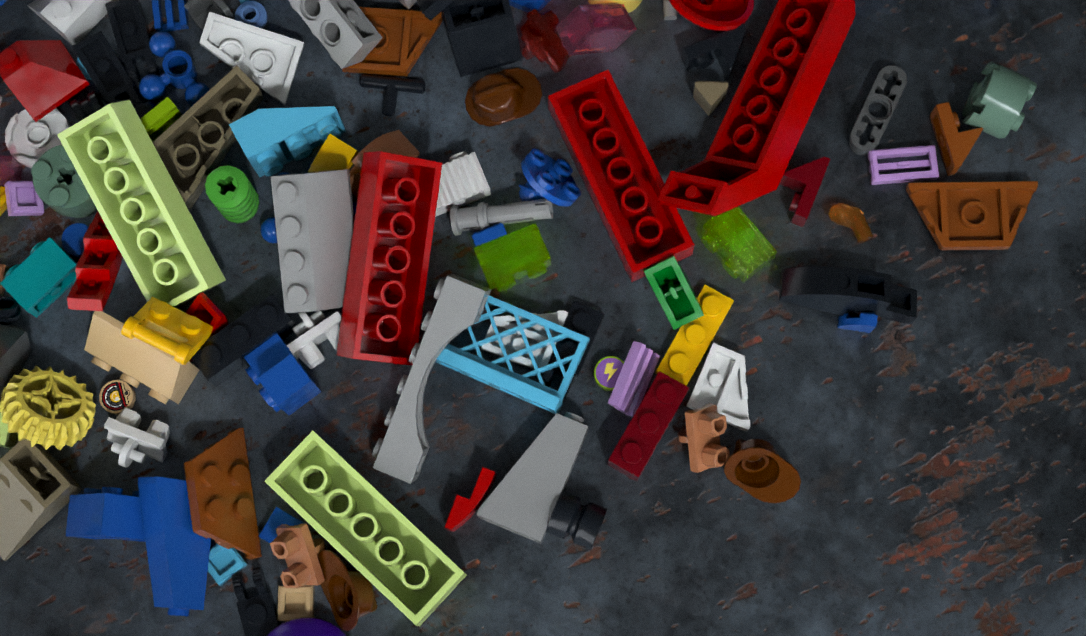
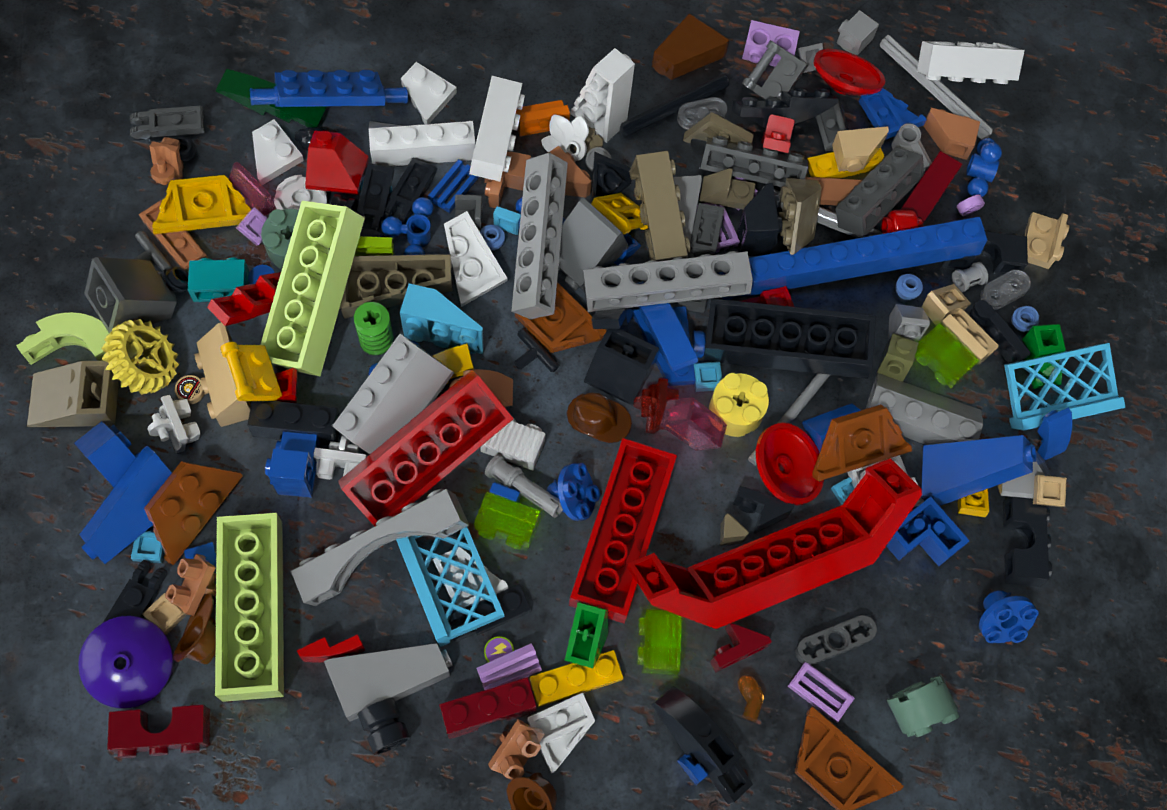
camera: 30 degrees right, 10 degrees down
dark orange slope [929,102,983,176] -> none

